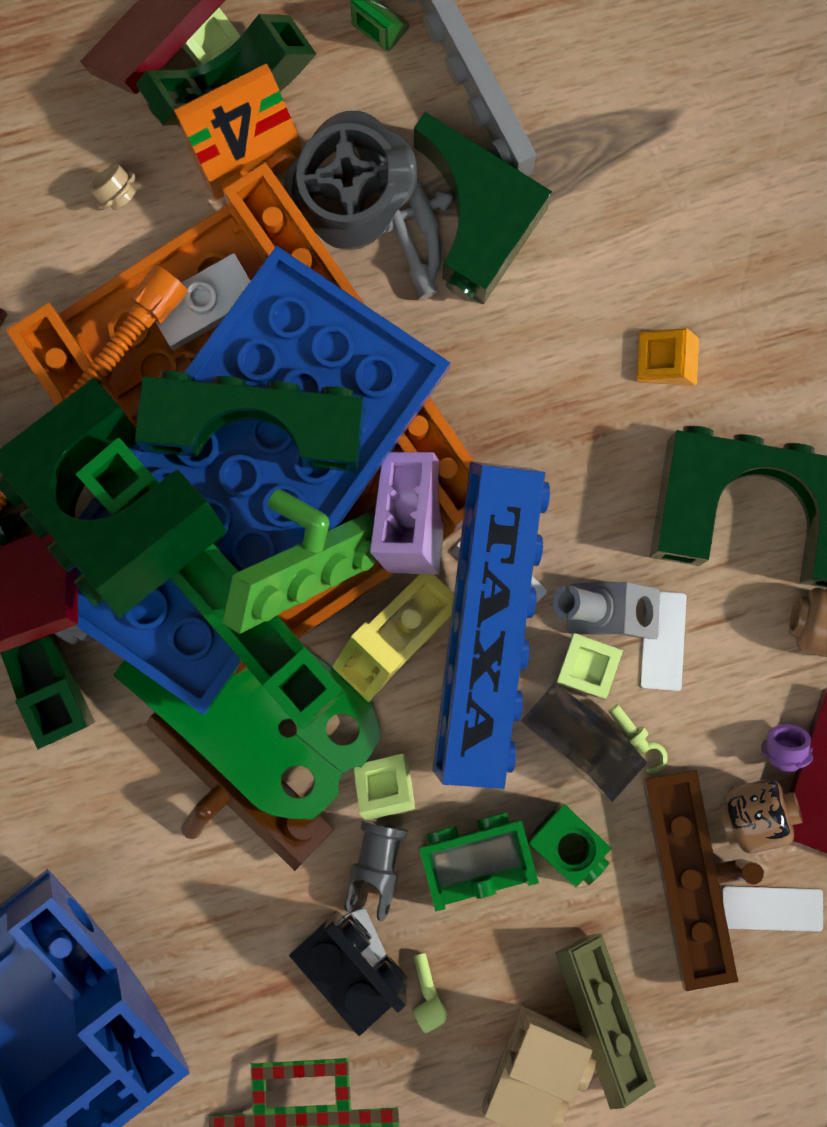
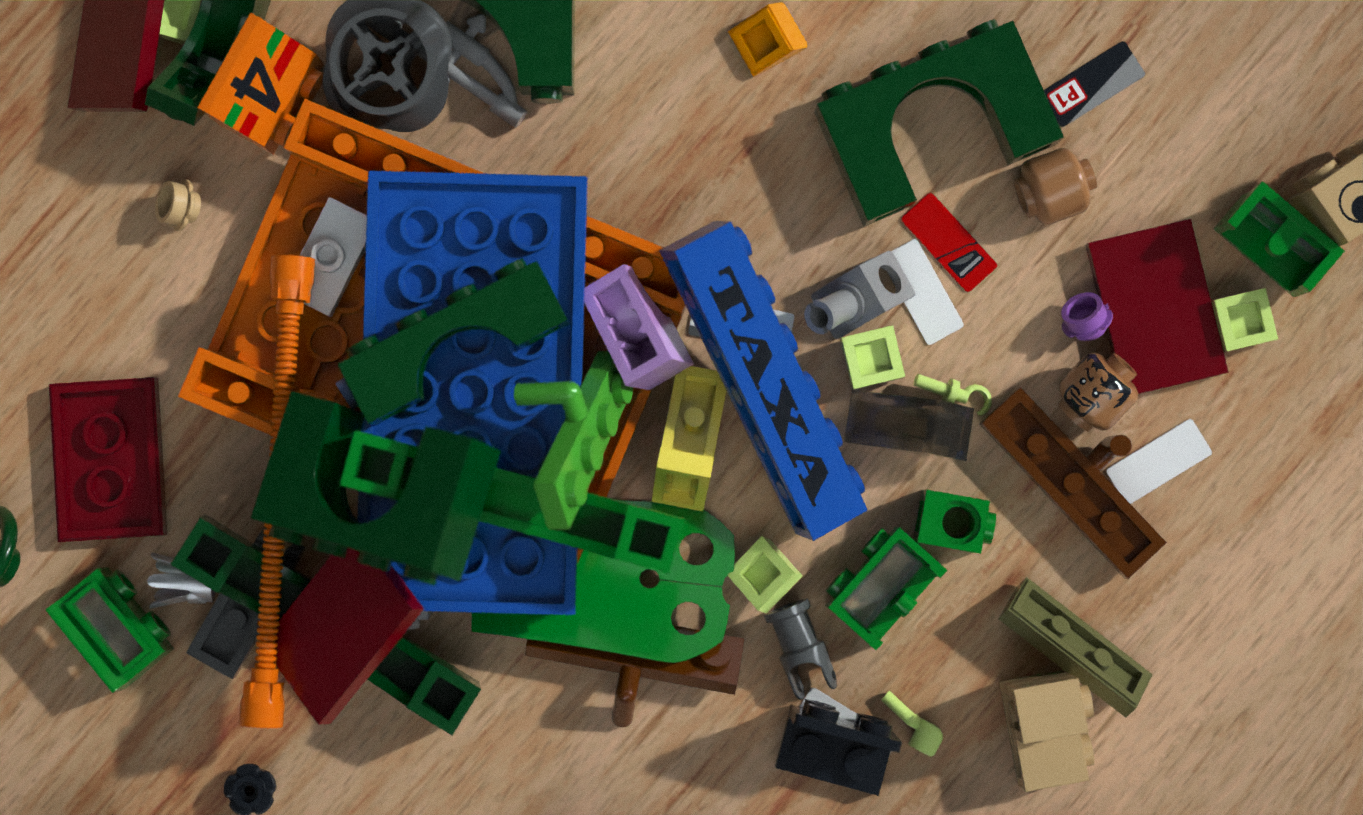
camera: 30 degrees left, 5 degrees up
none -> red sticker [901,193,997,292]

